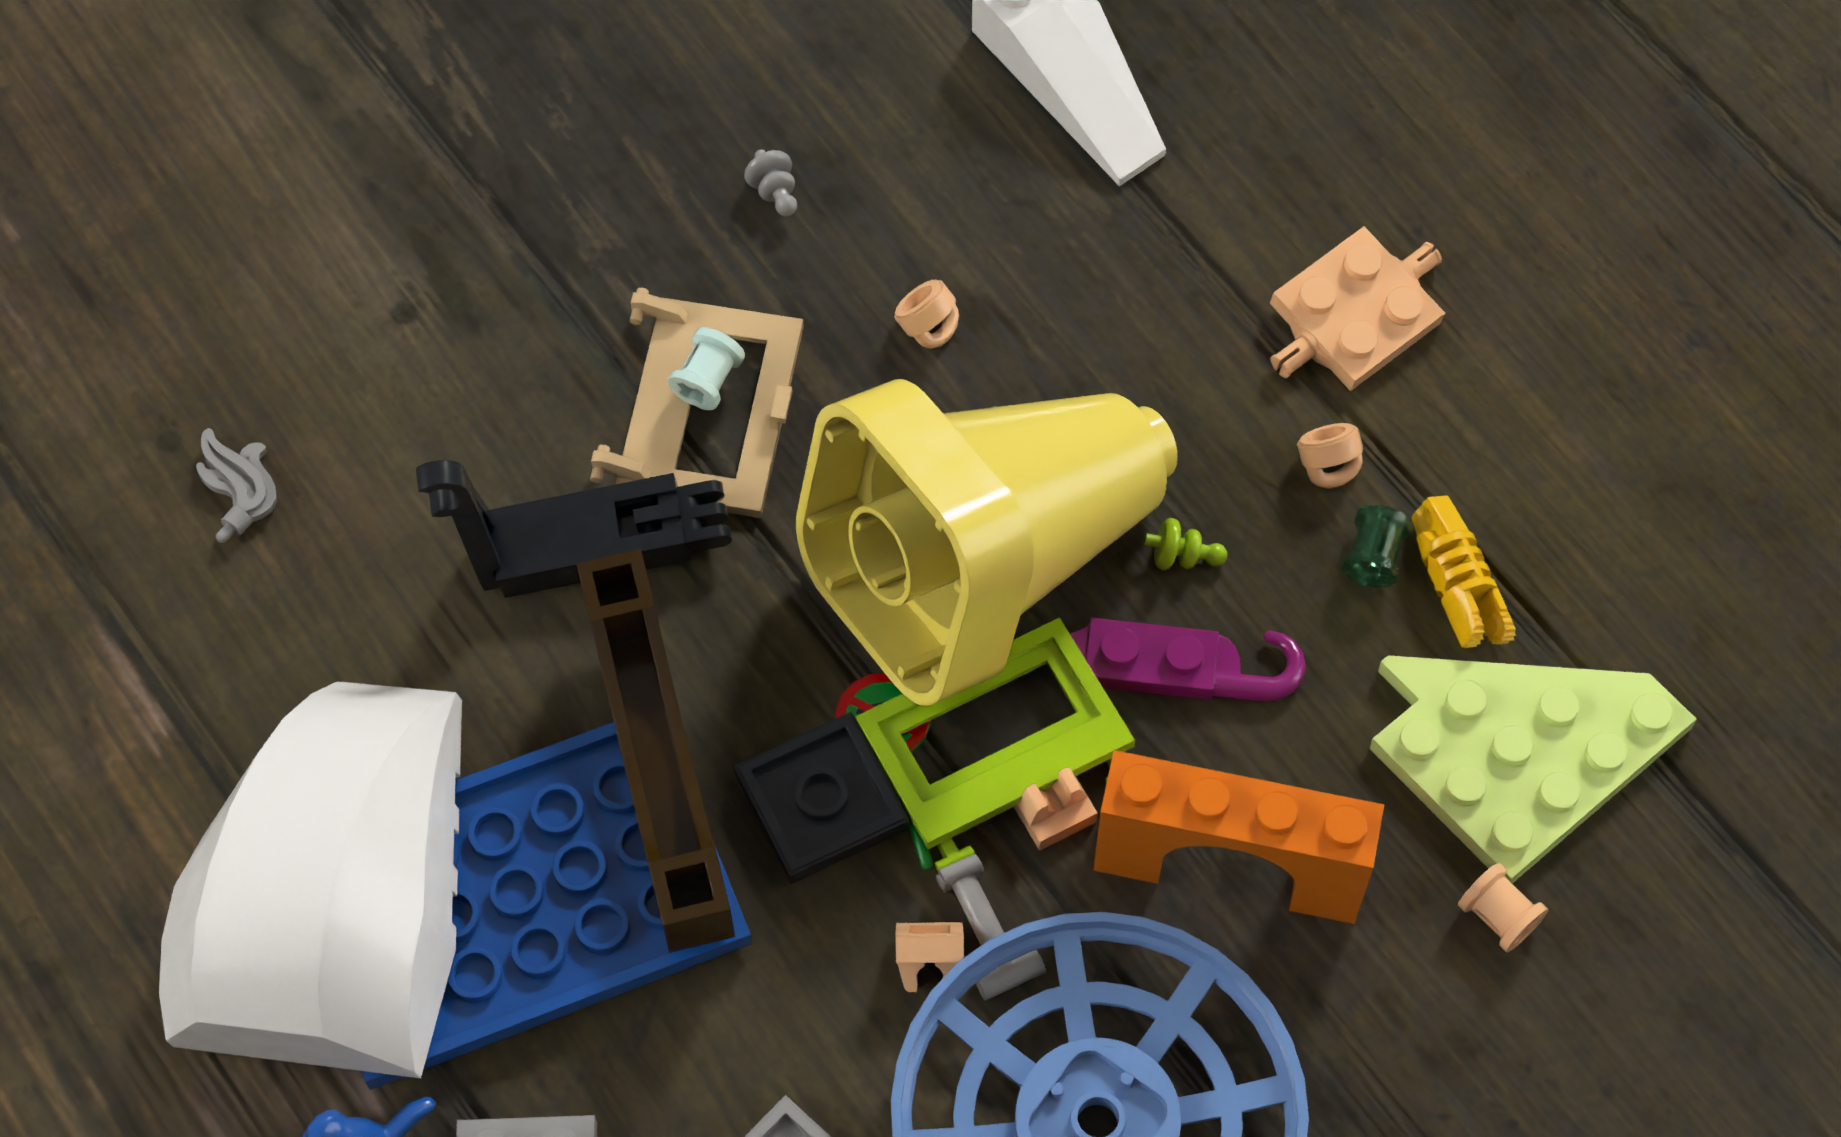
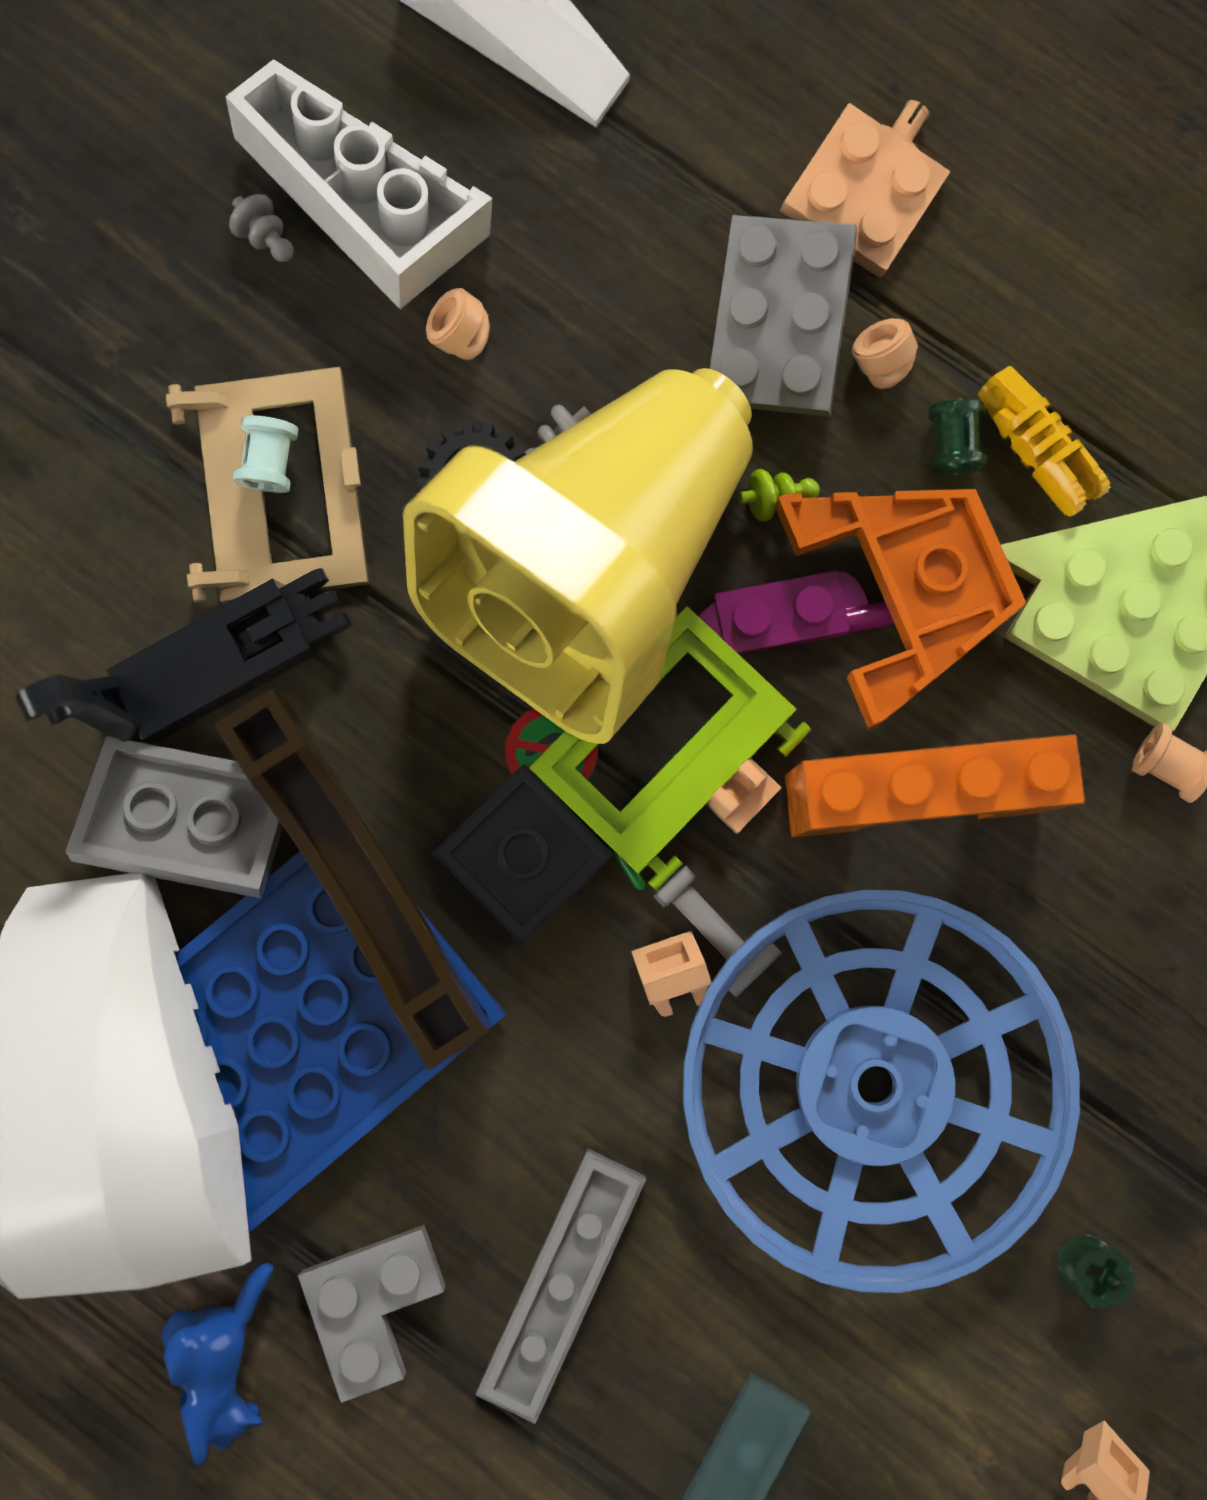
camera: 20 degrees left, 20 degrees up
none -> light grey plate [65,736,283,899]
none -> white wedge [225,59,493,309]
none -> light grey plate [710,215,857,417]
none -> orange wing [776,489,1026,730]

